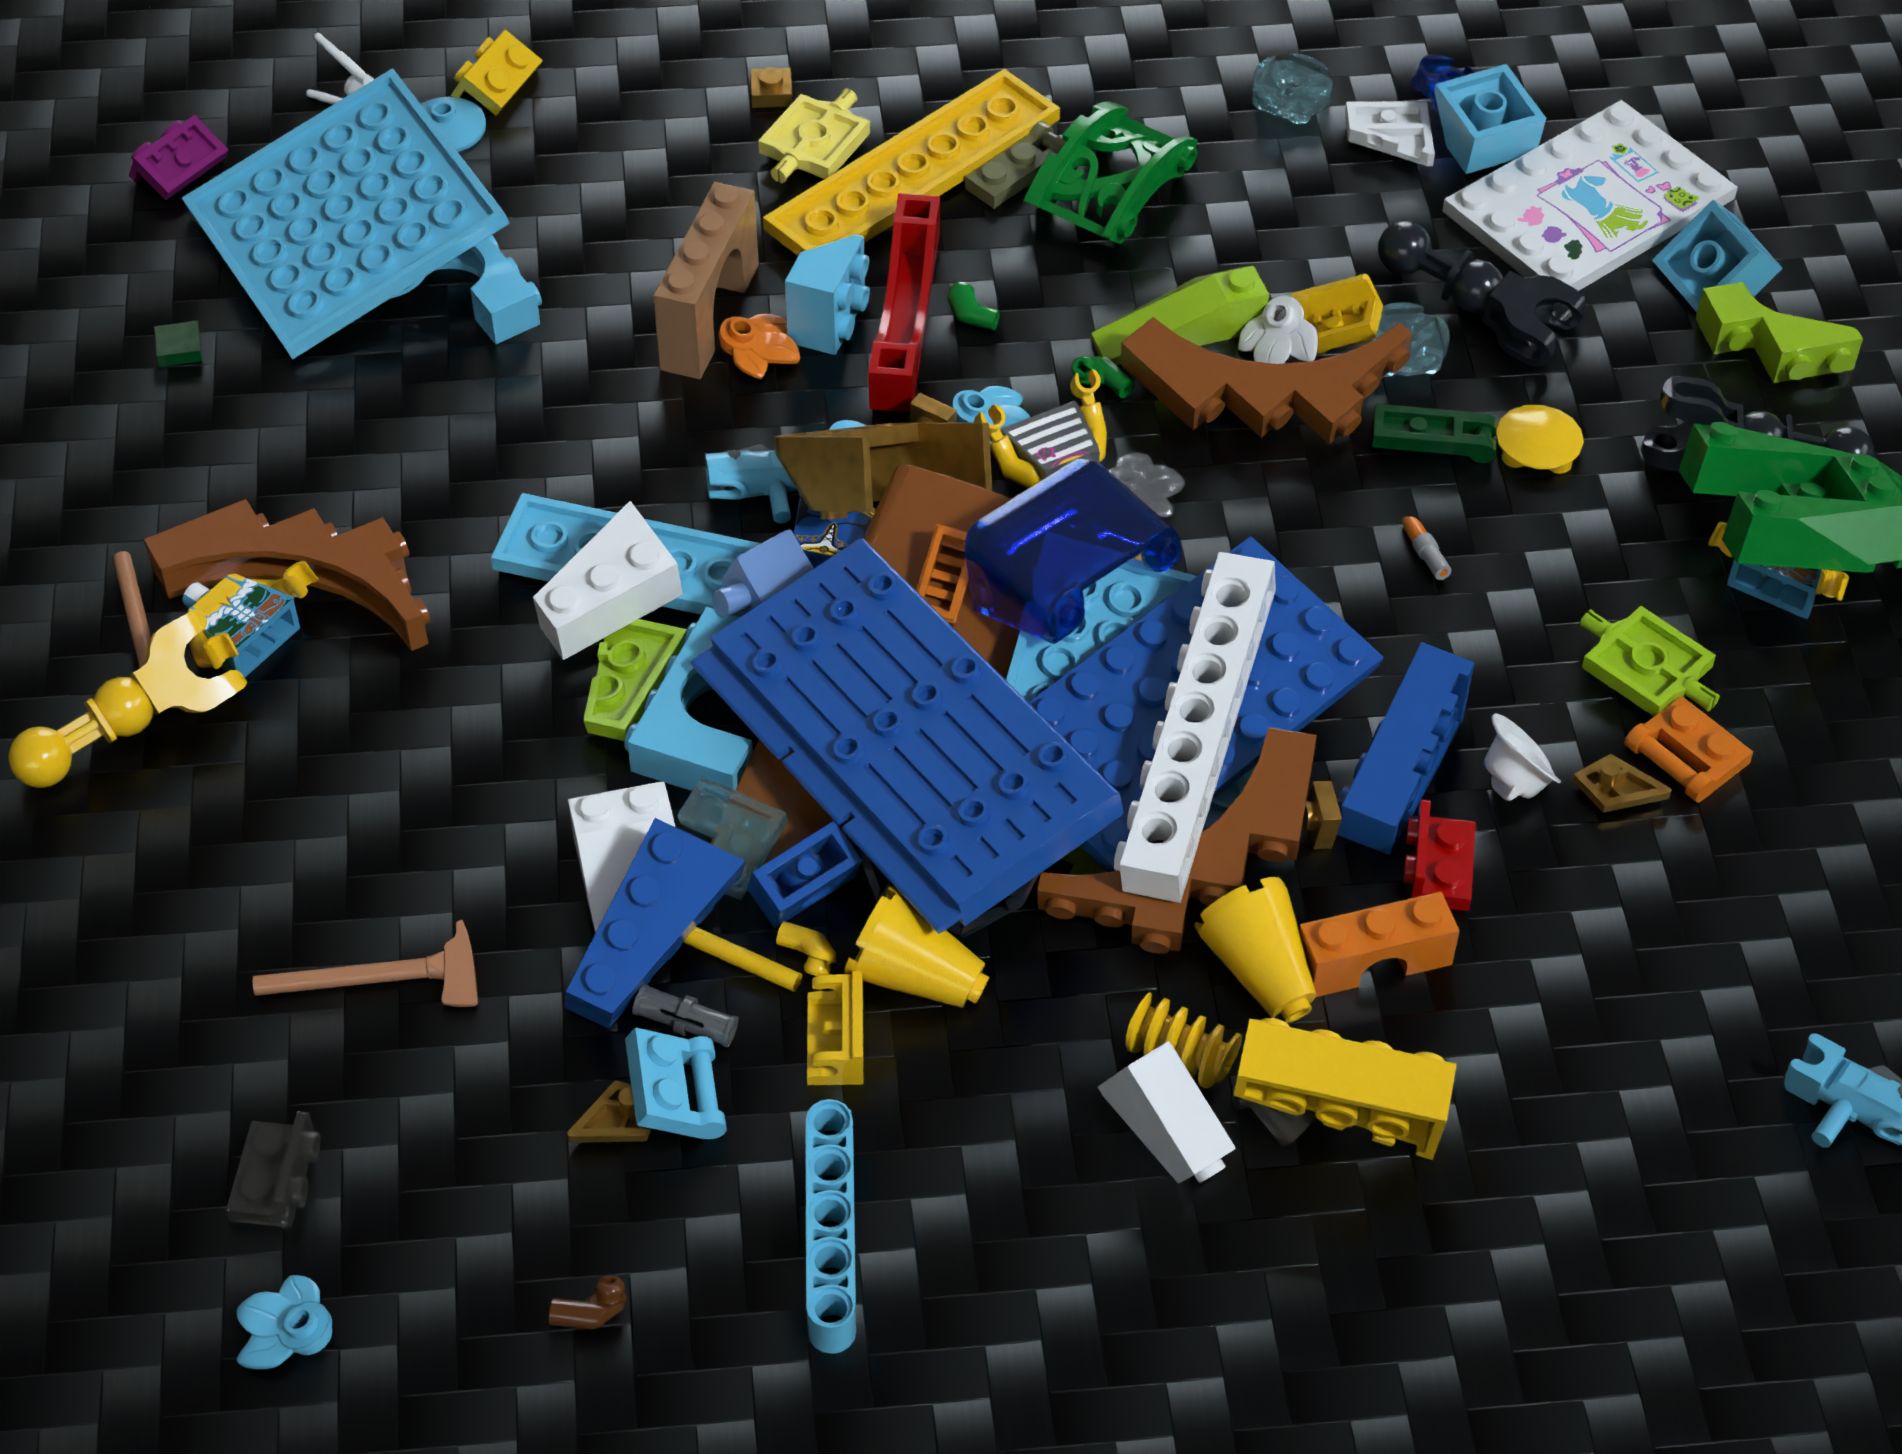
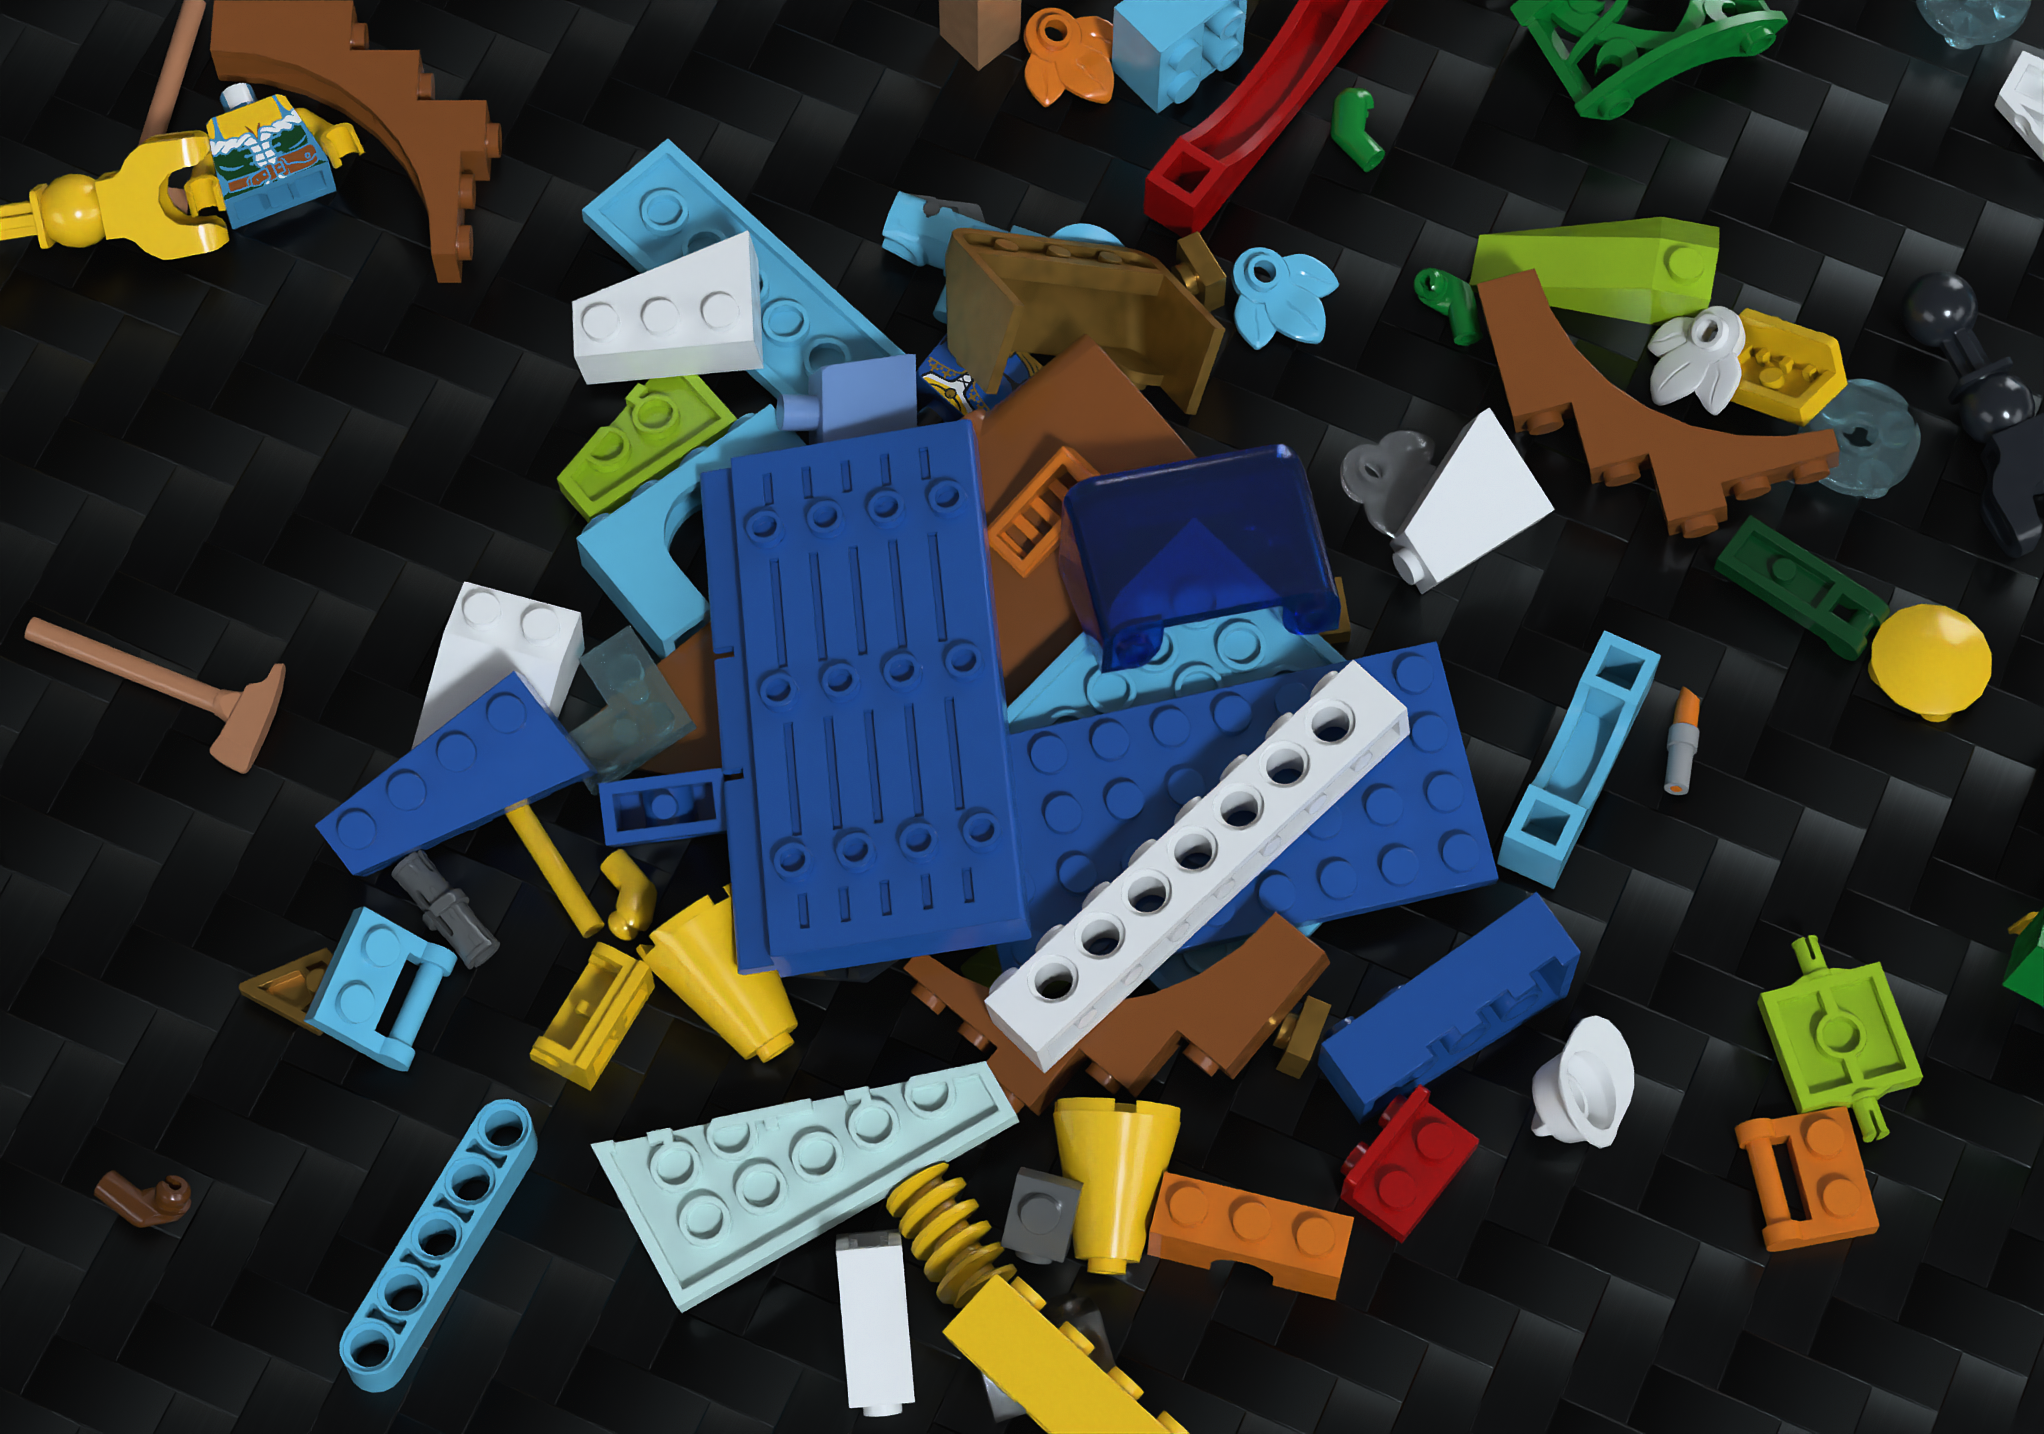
camera: 30 degrees right, 15 degrees up
torso [973,369,1107,503] -> none
pearl gold piece [1572,754,1671,813] -> none
none -> light aqua wing [591,1061,1020,1313]
none -> dark grey bracket [1001,1167,1084,1264]
none -> white slope [1389,408,1555,594]
none -> medium azure arch [1497,630,1661,889]

